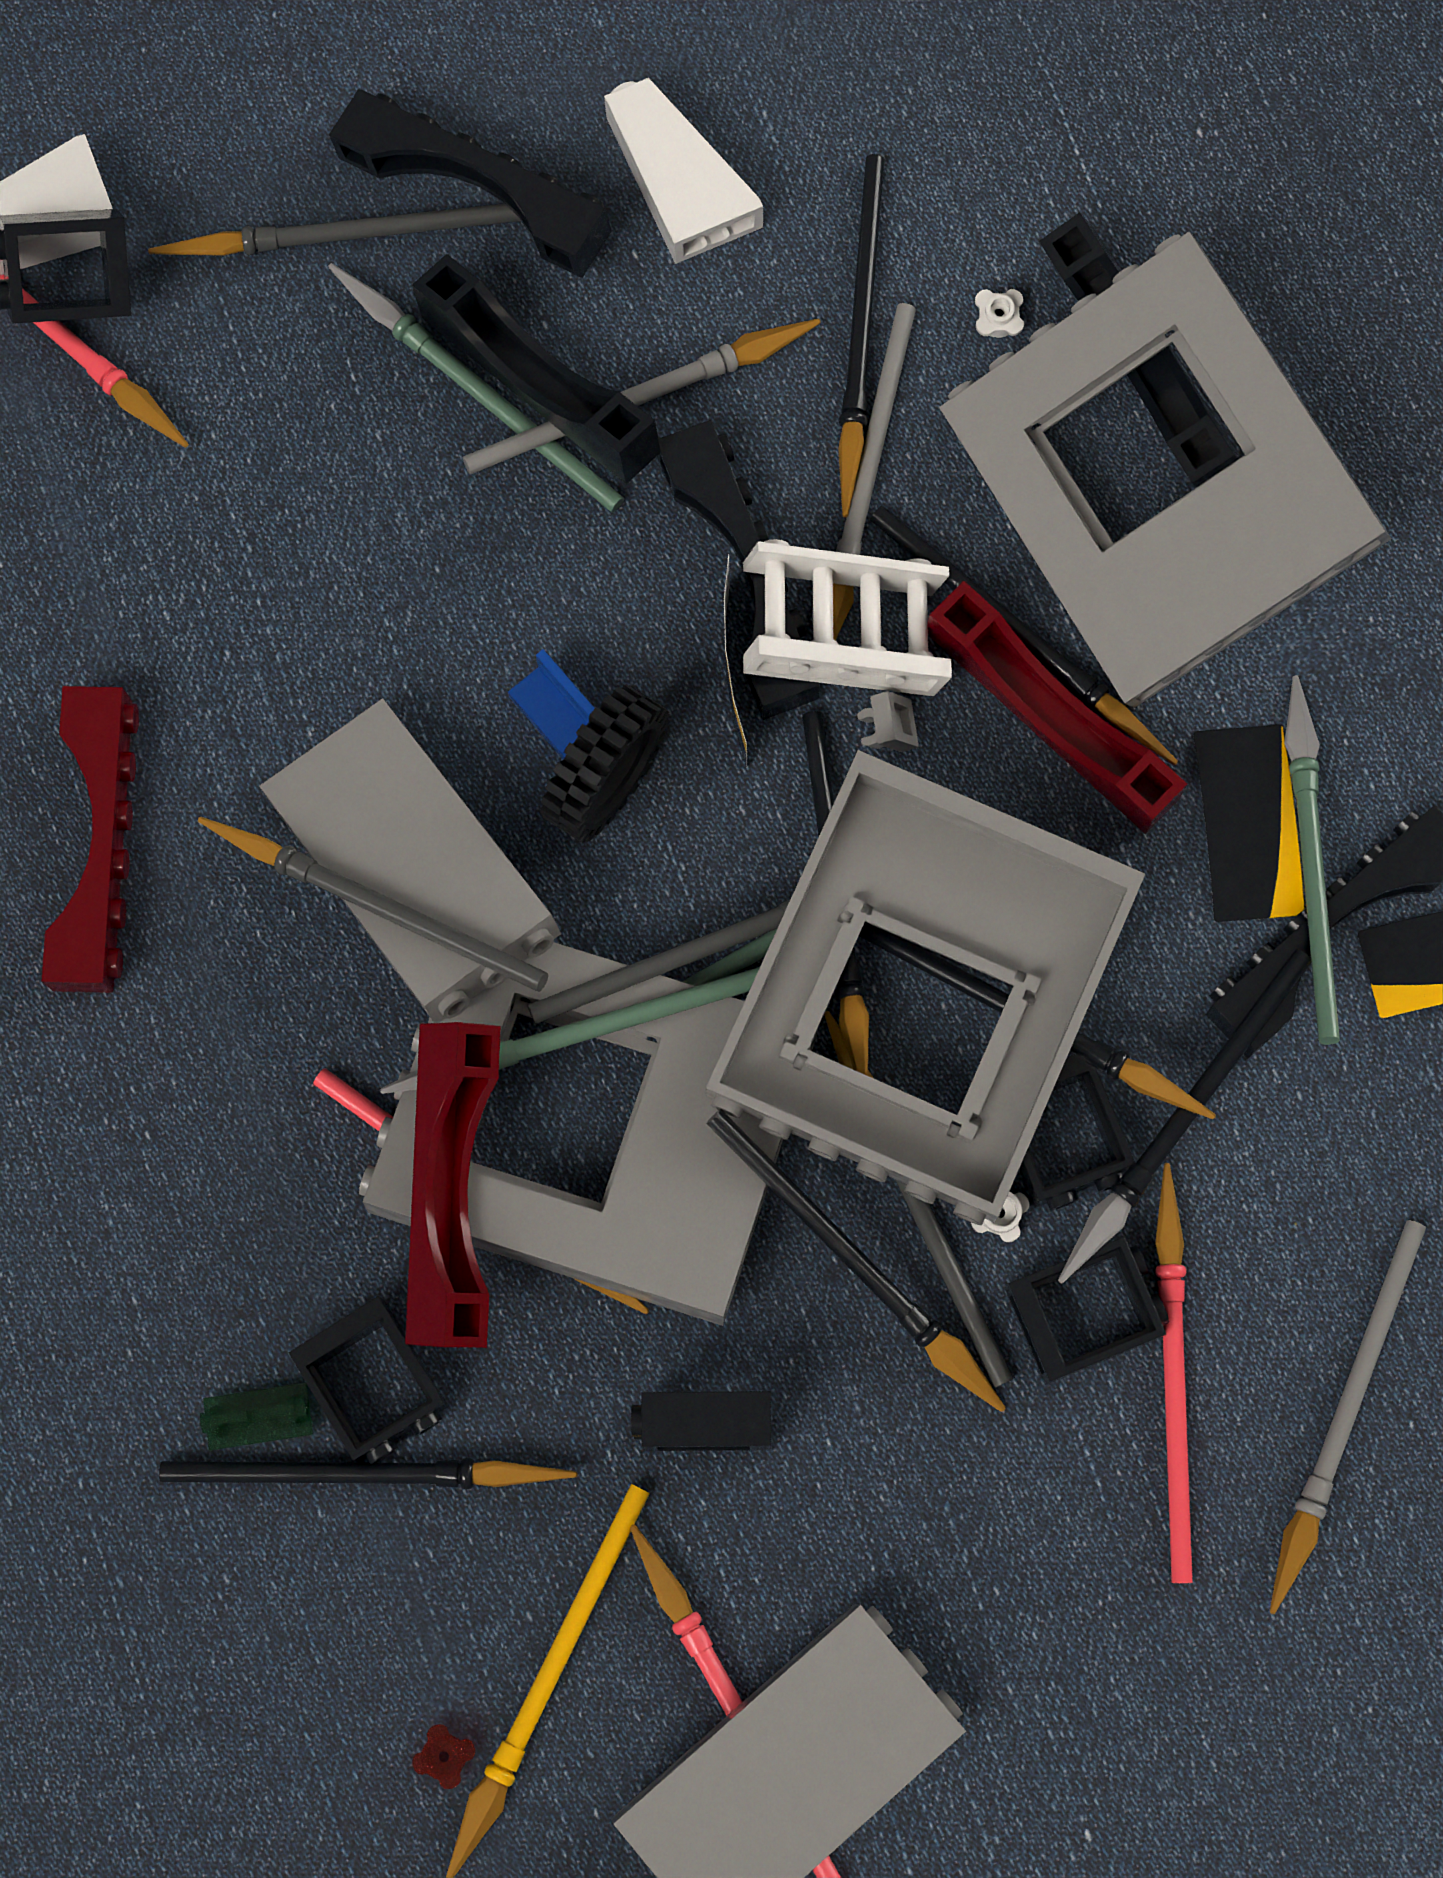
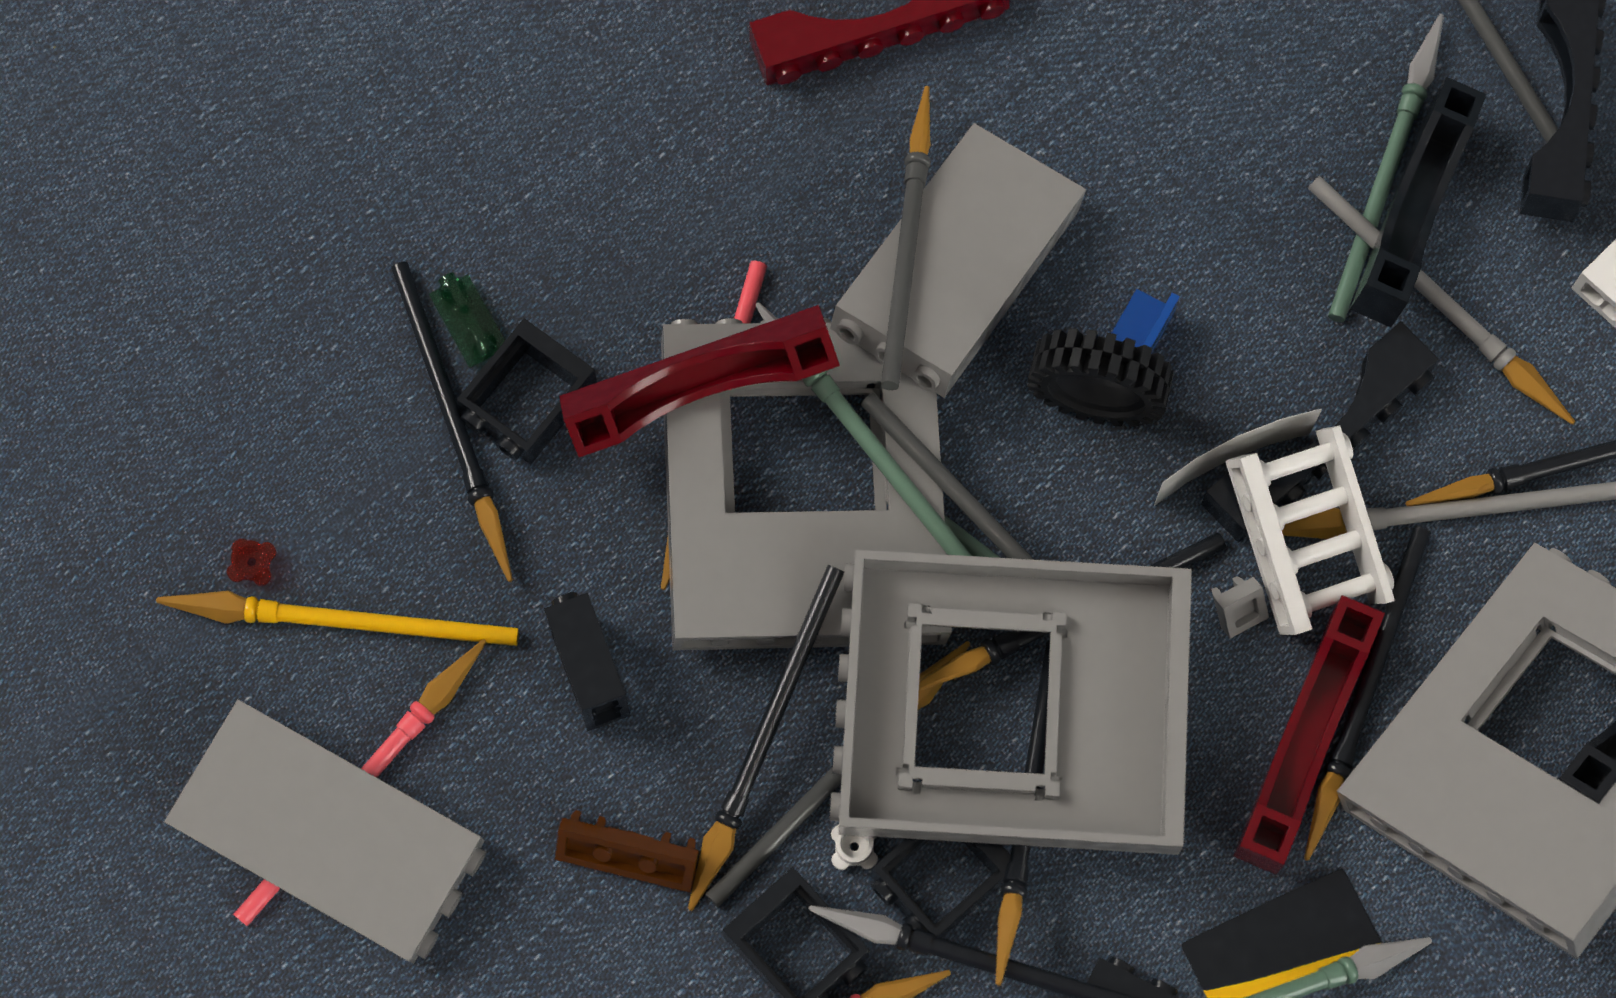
camera: 65 degrees right, 5 degrees down
none -> reddish brown plate [555,810,699,893]

